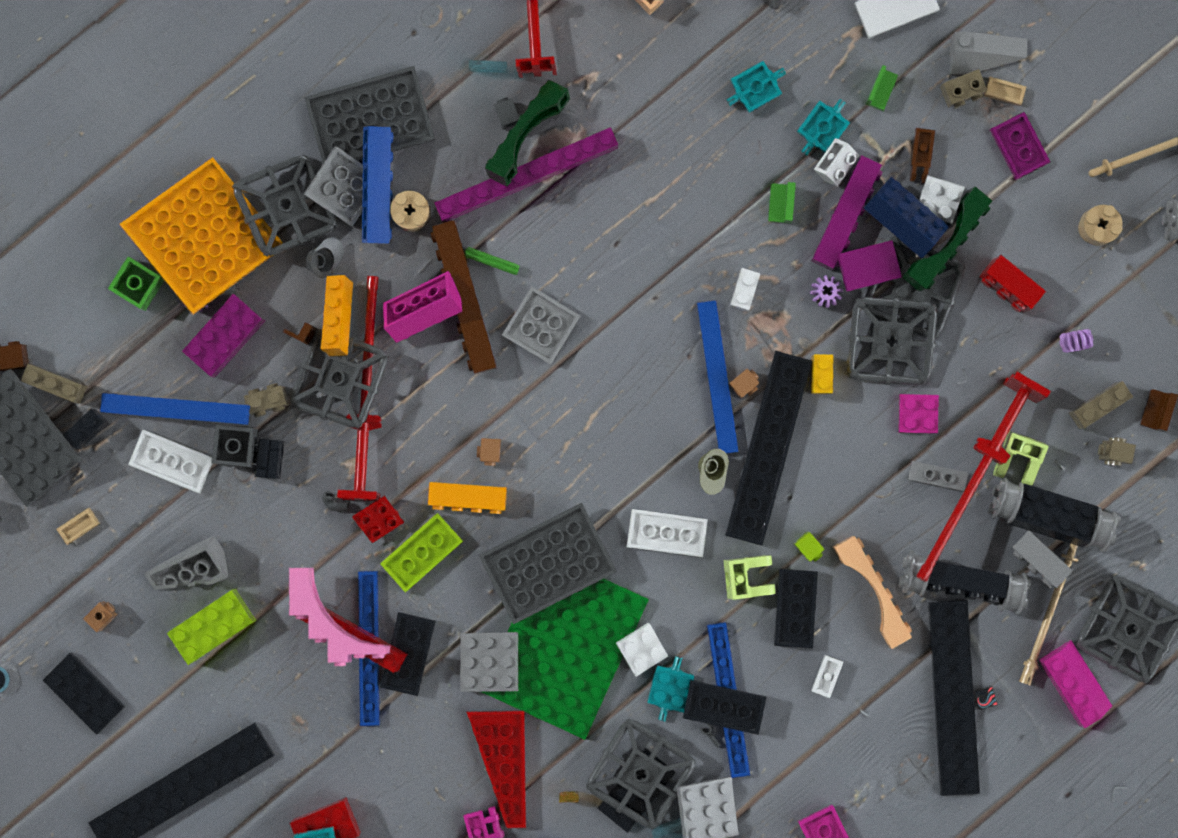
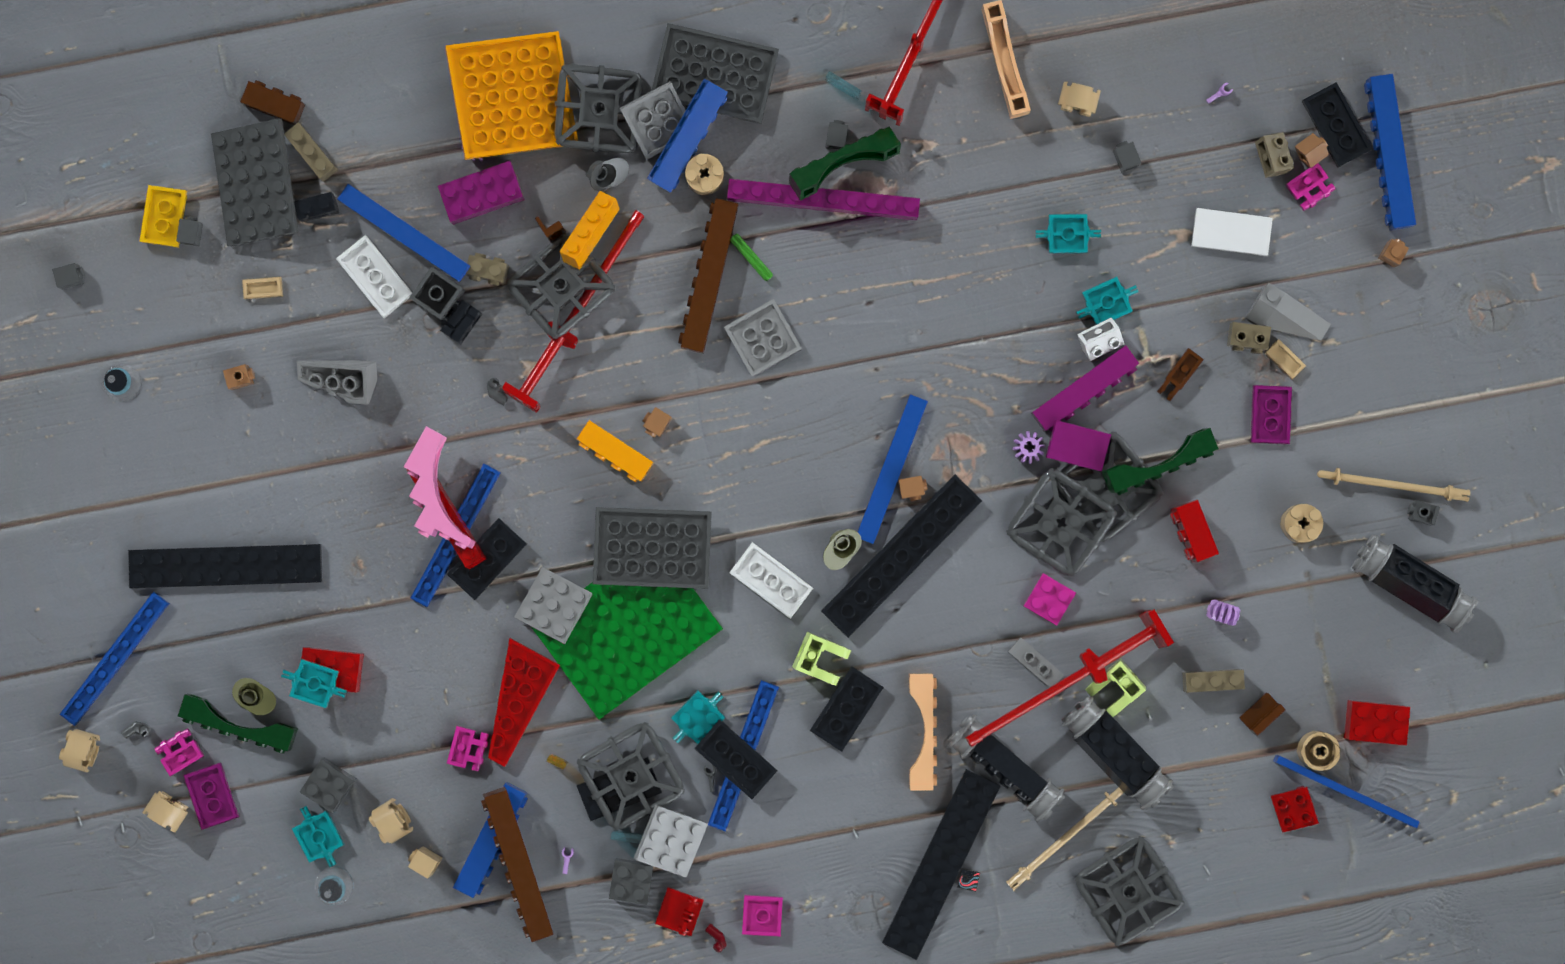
camera: 30 degrees right, 0 degrees up
black plate [43,652,126,735] -> none
bright green brick [108,256,164,311] -> none
lime brick [167,589,257,665] -> none
red hinge [352,495,404,543] -> none
lime plate [380,513,463,593] -> none
dark pink slope [383,271,462,343] -> none
white plate [616,623,668,676] -> none
white brick [729,268,760,312] -> none
bright green panel [768,182,796,223] -> none
lime brick [793,531,825,562] -> none
yellow brick [811,354,833,394] -> none
white plate [811,655,843,698] -> none
dark blue brick [864,177,949,259] -> none
bright green panel [866,65,898,111] -> none
white plate [919,175,965,224] -> none
light grey brick [1012,530,1073,589] -> none
dark pink slope [1038,640,1112,728] -> none
dark tan brick [1098,437,1136,466] -> none

